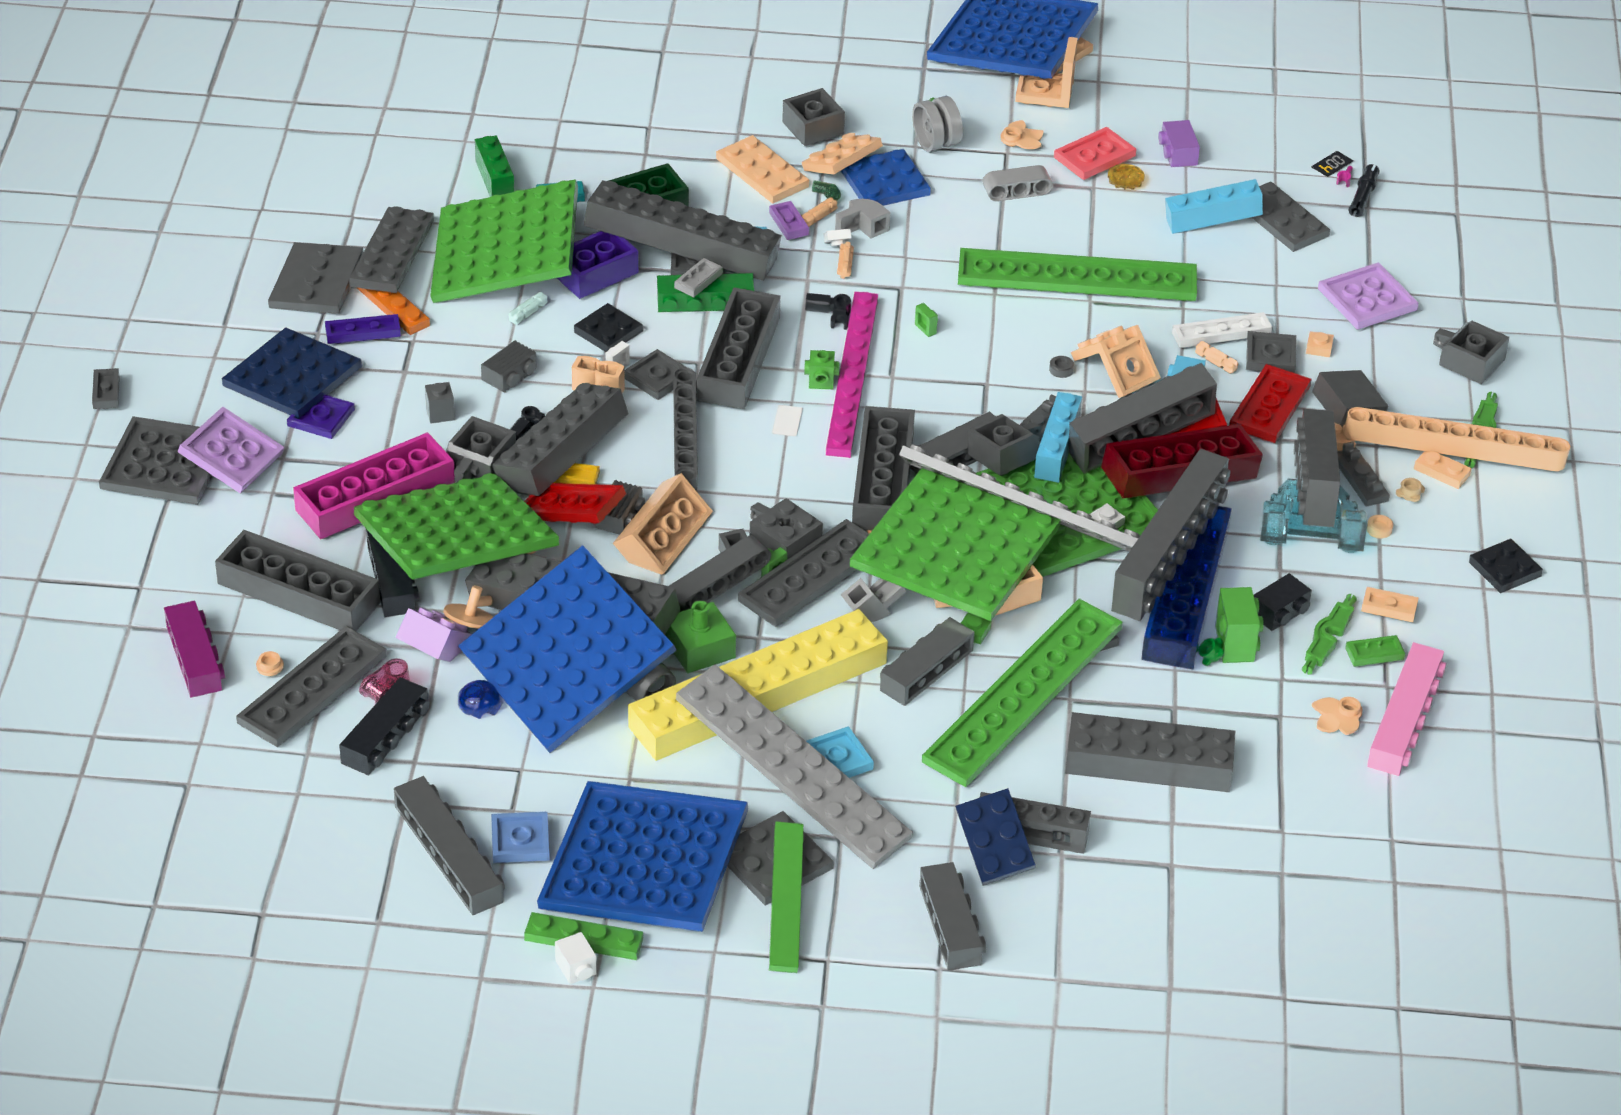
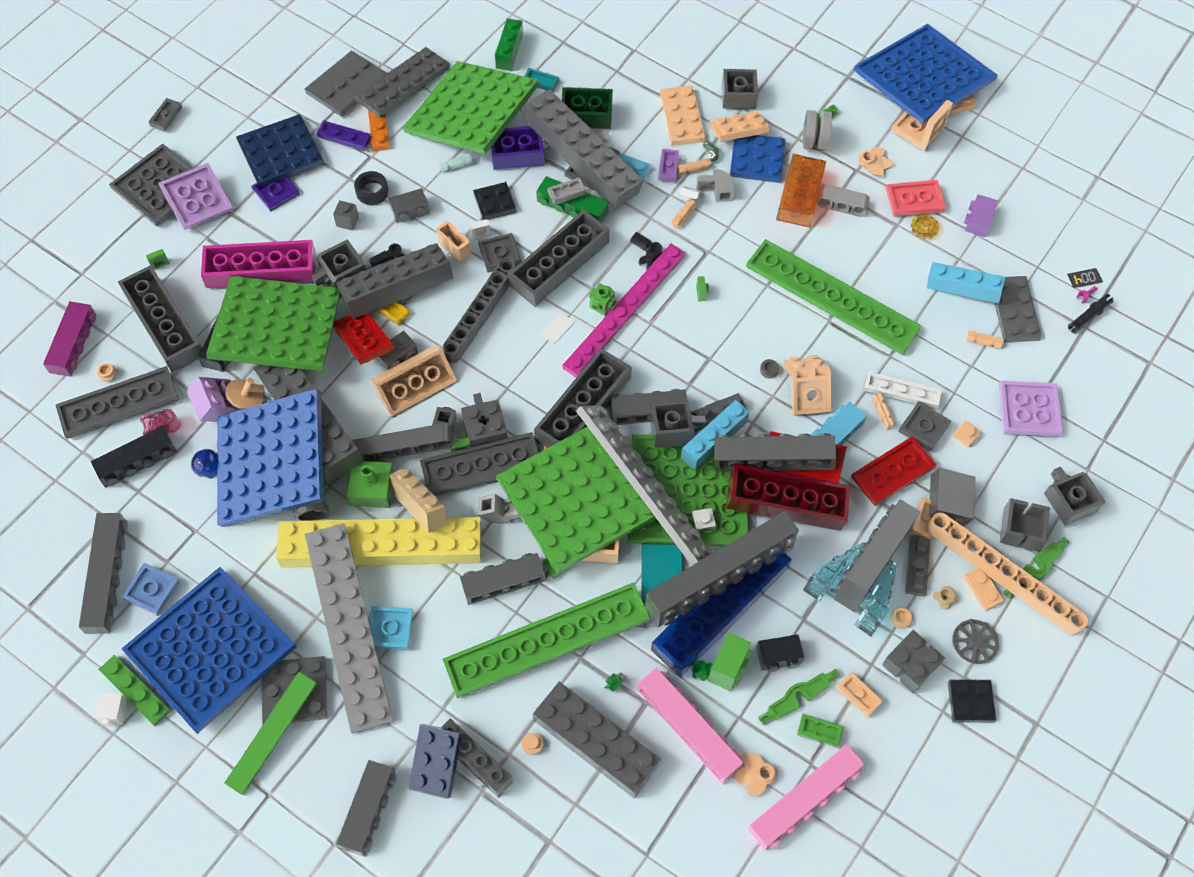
camera: 30 degrees right, 20 degrees up
none -> bright green tile [146,248,169,270]
none -> black tyre [354,171,389,205]
none -> tan brick [389,468,446,533]
none -> light nougat plate [522,733,543,755]
none -> green plate [604,672,624,692]
none -> bright pink brick [637,668,743,784]
none -> teal tile [641,544,682,603]
none -> clear orange brick [776,154,827,228]
none -> dark grey piece [882,630,945,693]
none -> dark grey wheel [952,619,999,664]
none -> light nougat axle [966,331,1003,349]
none -> dark grey piece [999,498,1050,552]

